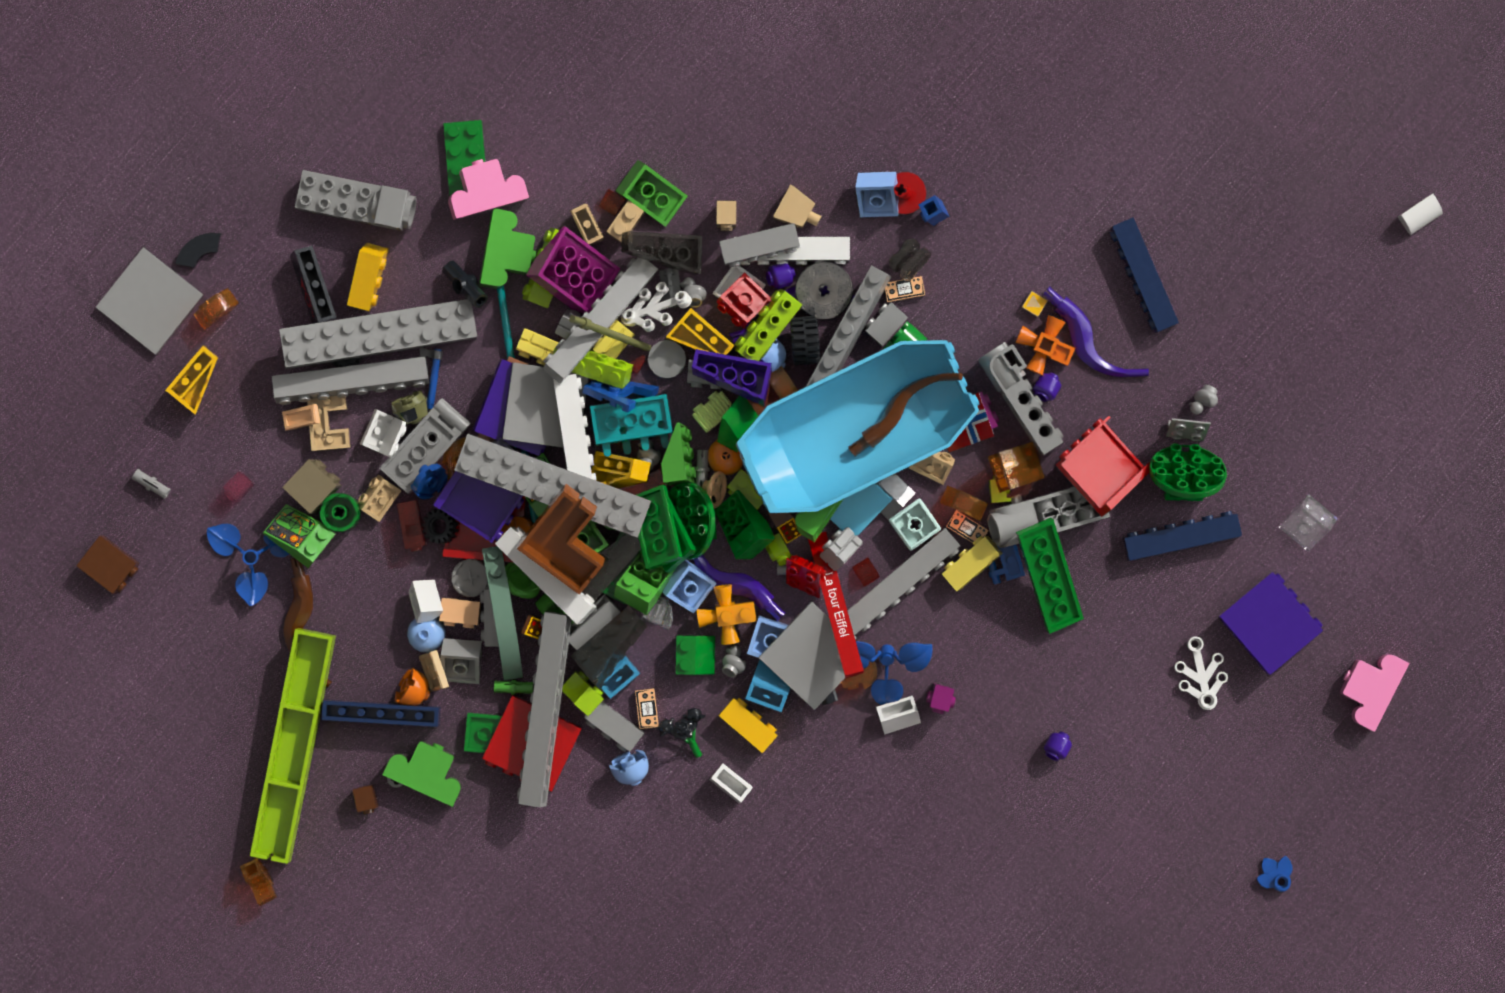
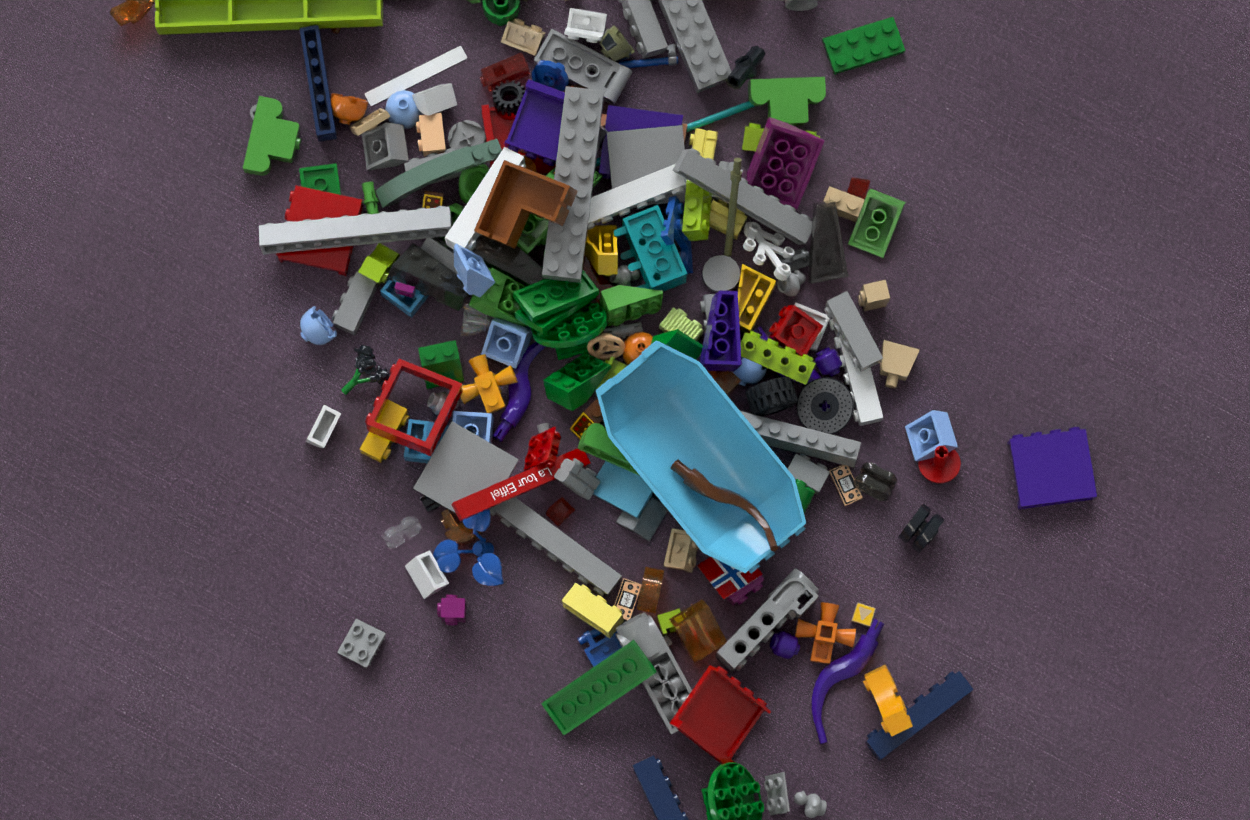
camera: 70 degrees right, 10 degrees down
reddish brown brick [353,784,378,815] -> none
bright pink brick [448,159,529,220] -> none
tan brick [570,203,604,246] -> none
clear red slope [630,355,647,374] -> none
tile [635,688,659,729] -> none
lime brick [765,533,791,566] -> none
light aqua brick [889,498,941,551] -> none
blue brick [918,195,950,226] -> none
dark purple head [1044,731,1072,761] -> none
none -> light grey hinge [337,619,386,669]
none -> white sticker [365,46,467,106]
none -> red window [365,359,463,456]
none -> clear hinge [382,516,423,549]
none -> magenta tile [394,282,416,298]
none -> light blue slope [454,243,495,298]
none -> light orange brick [863,664,913,737]
none -> black wheel [898,503,945,554]
none -> dark purple panel [1007,427,1097,510]

